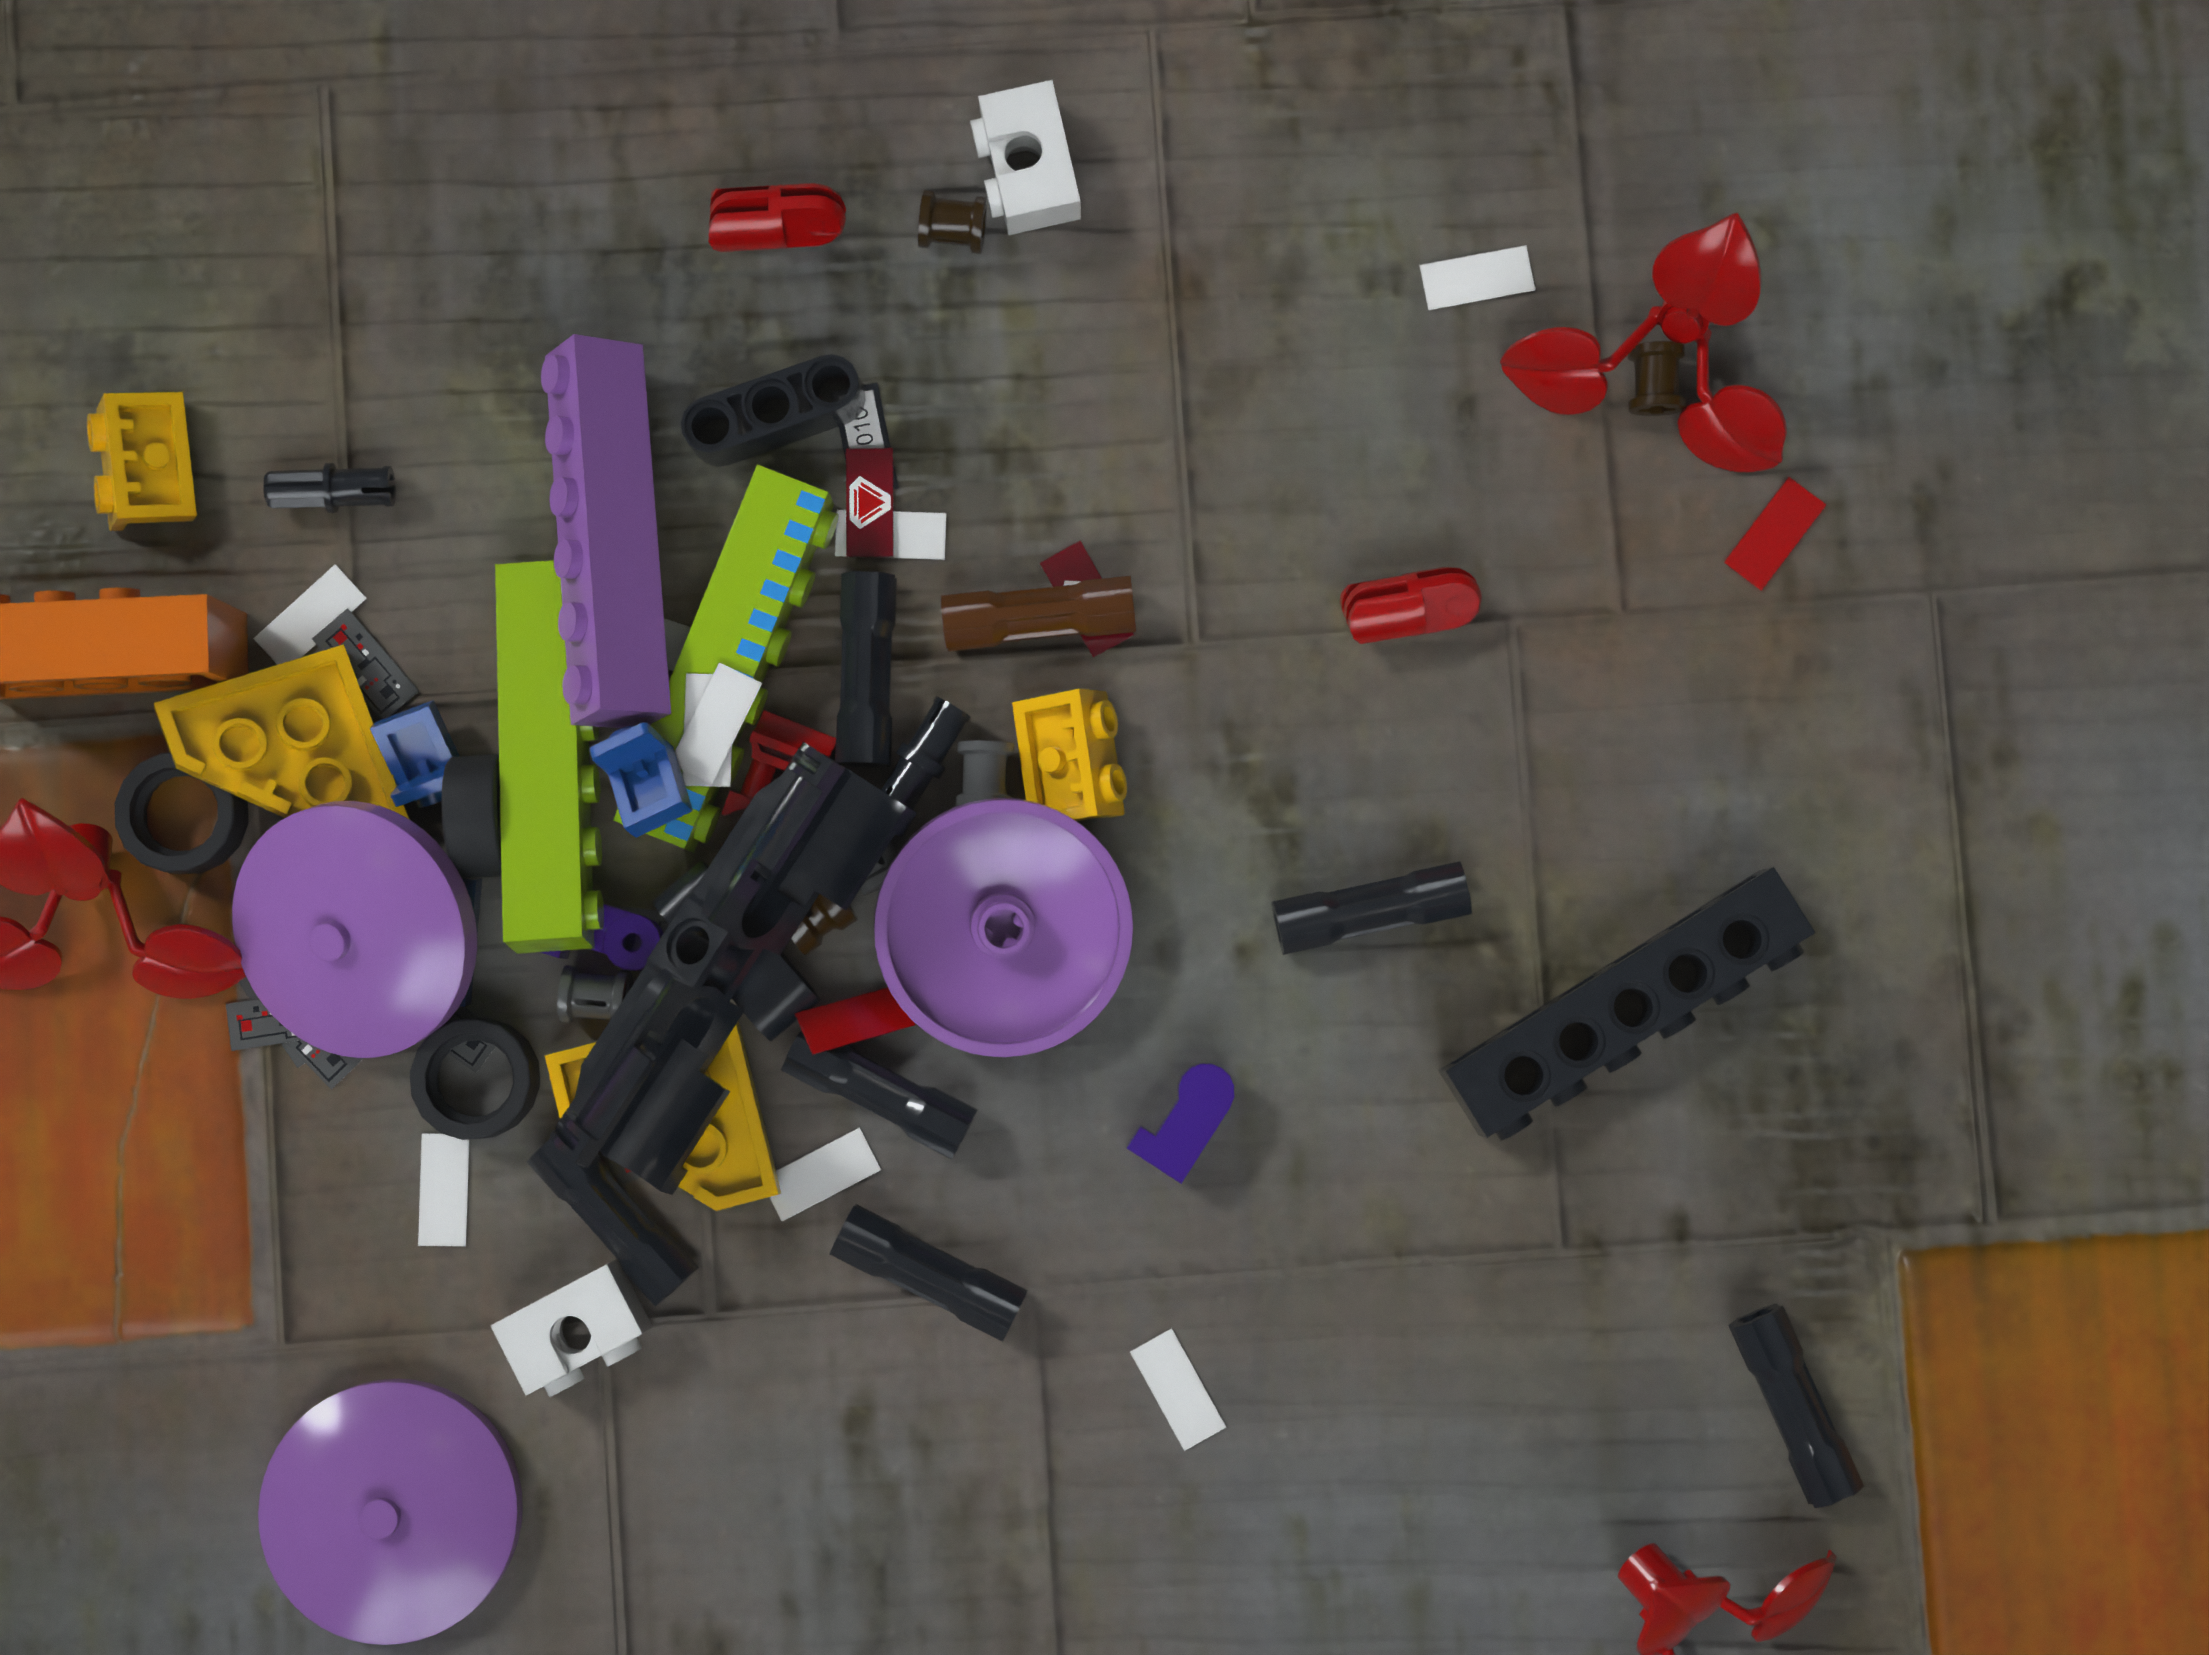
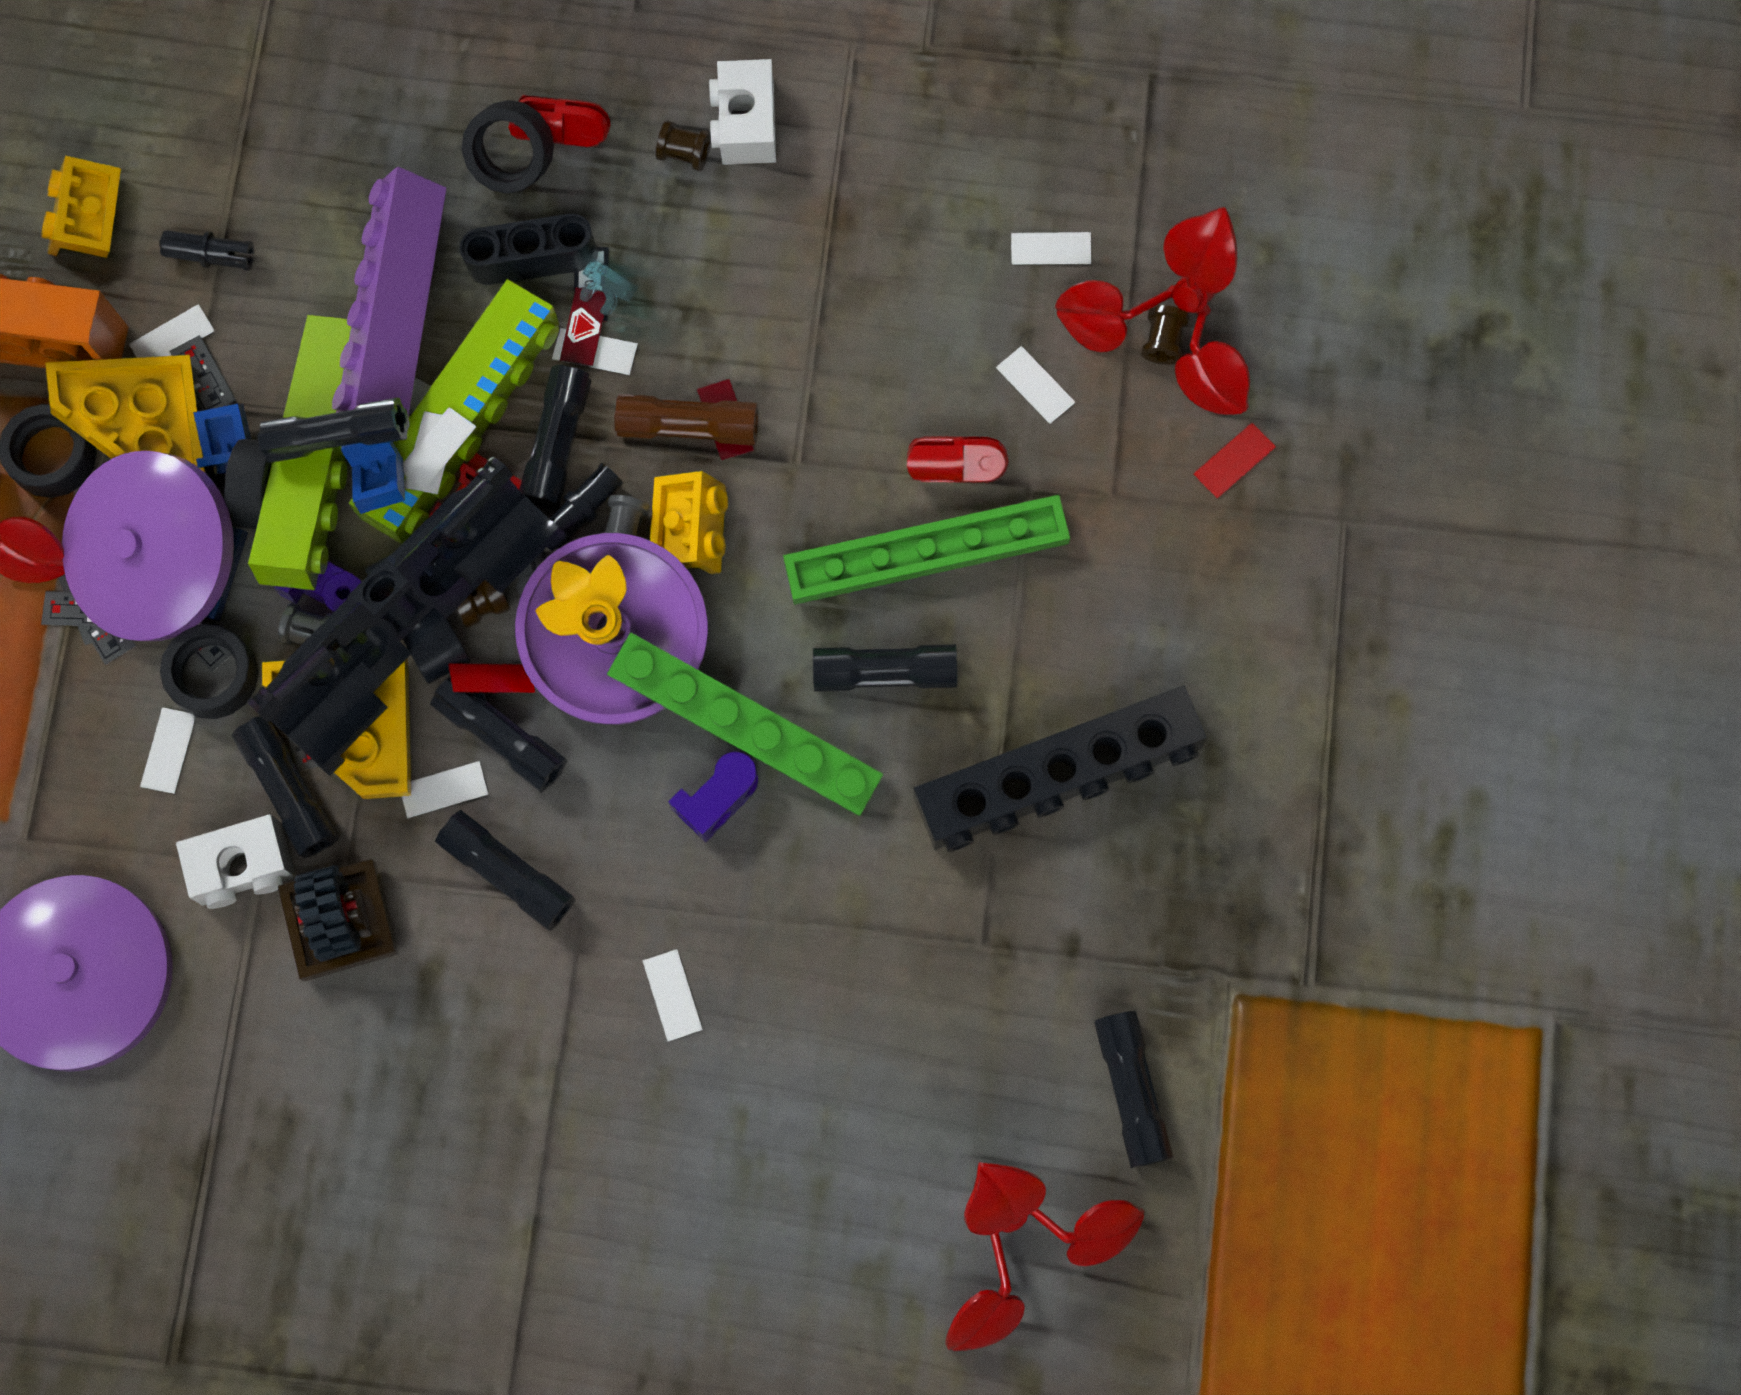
camera: 15 degrees right, 10 degrees down
none -> black axle [257,398,410,463]
none -> plate [278,859,398,982]
none -> black tyre [462,100,554,194]
none -> yellow plate [535,555,627,645]
none -> clear light blue tile [580,258,639,316]
none -> bright green plate [607,632,883,816]
none -> bright green plate [783,495,1070,605]
none -> white sticker [996,346,1075,424]

